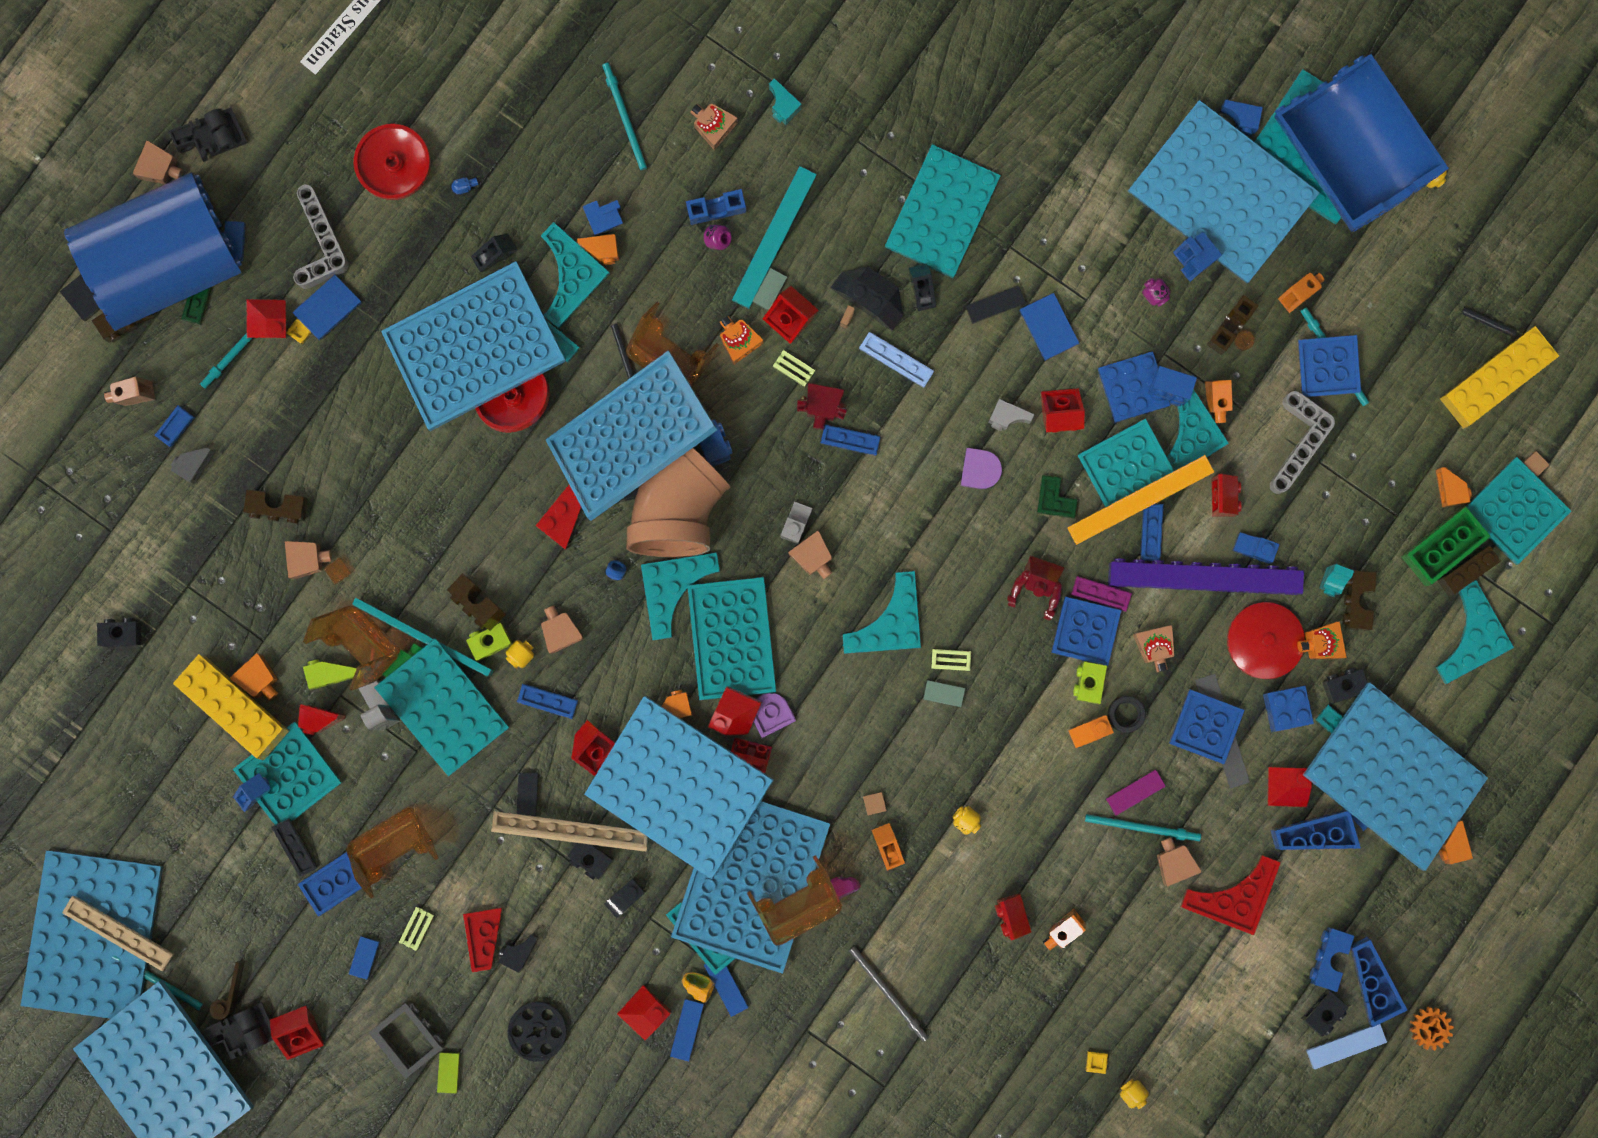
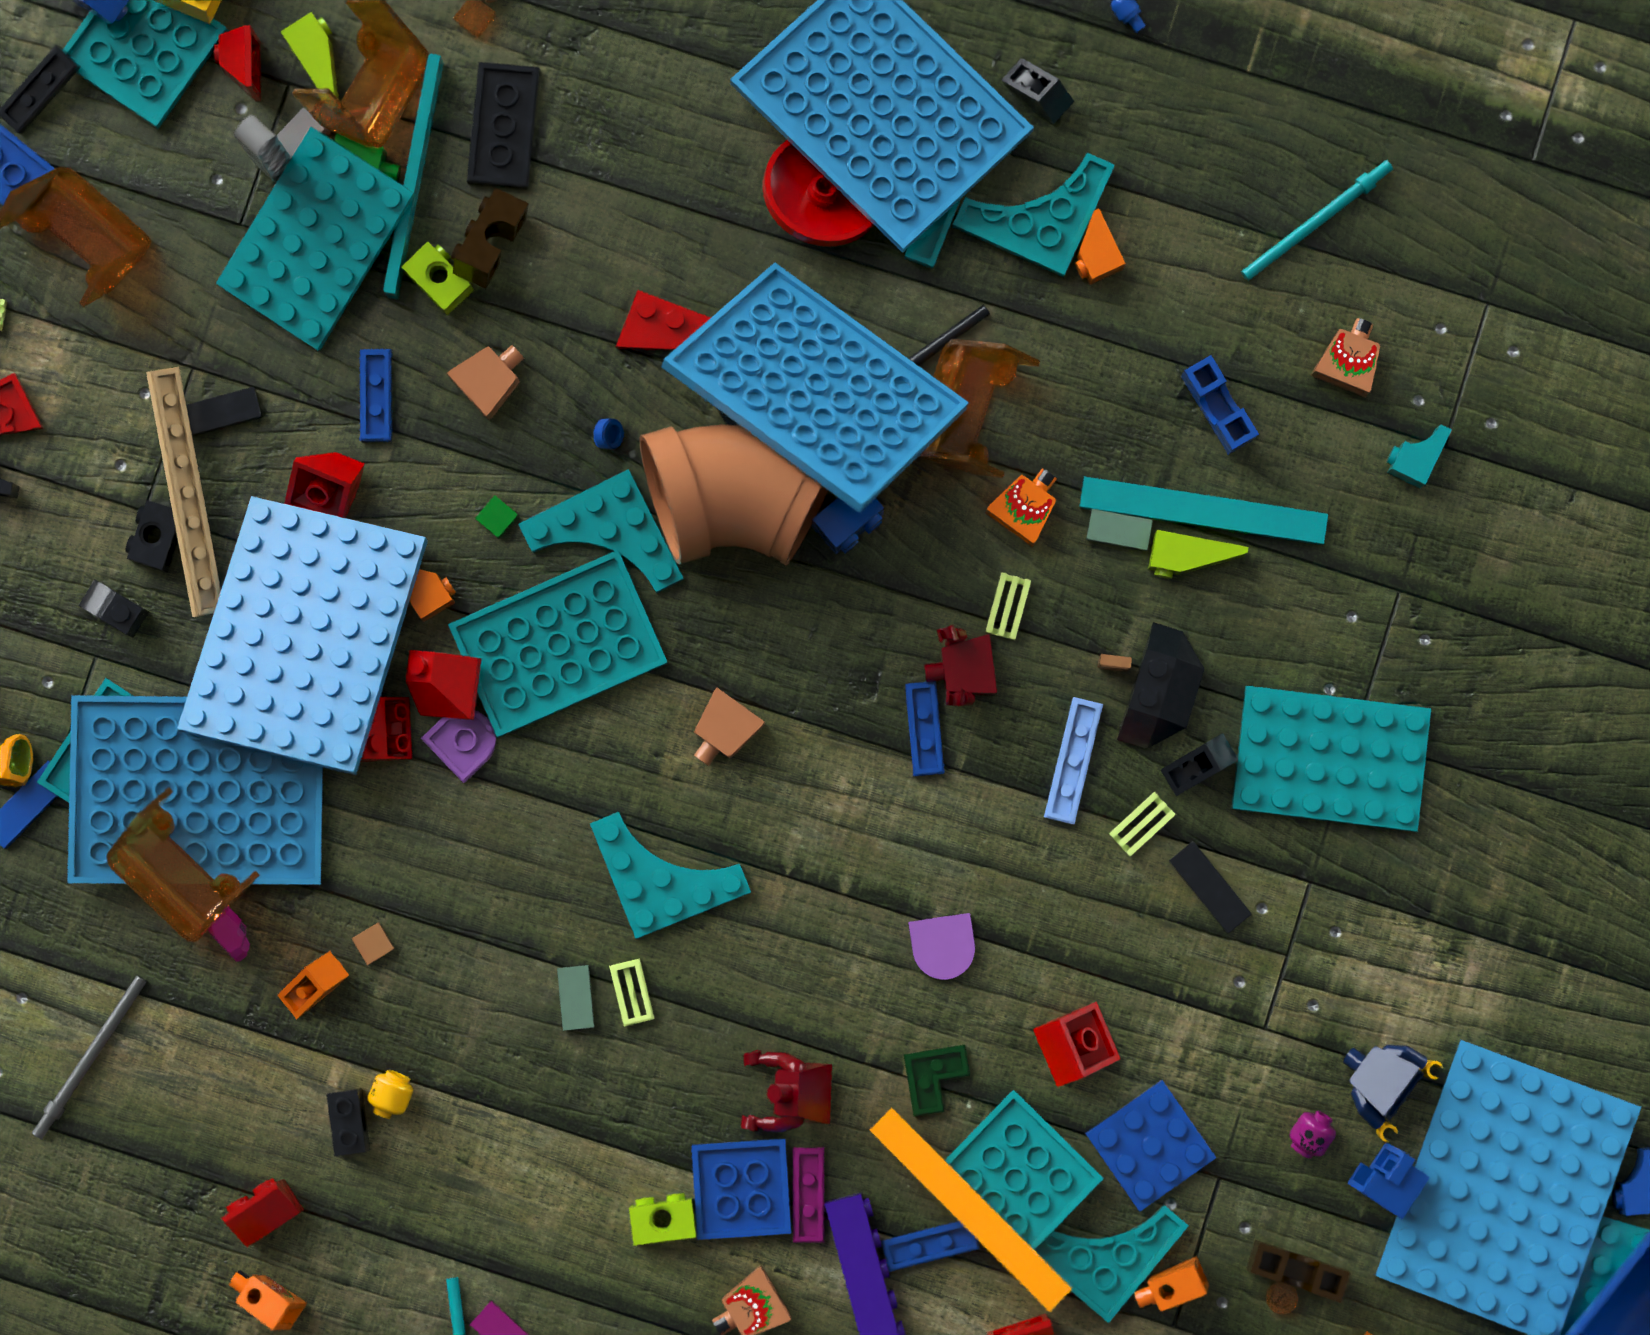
camera: 75 degrees right, 0 degrees up
yellow head [505,640,534,669] -> none
blue plate [582,200,623,236] -> none
magenta head [704,225,732,250] -> none
red slope [763,286,819,344] -> none
light grey arch [781,502,812,544] -> none
light grey arch [988,399,1034,431] -> none
blue tile [1019,293,1079,361] -> none
orange slope [1068,715,1114,748] -> none
black tyre [1108,696,1146,733] -> none
blue brick [1147,366,1197,406] -> none
none -> black brick [326,1088,370,1157]
none -> black tile [467,62,540,189]
none -> green tile [475,495,519,539]
none -> yellowish green tile [1109,792,1176,857]
none -> lime slope [1148,530,1249,579]
none -> torso [1343,1045,1443,1142]

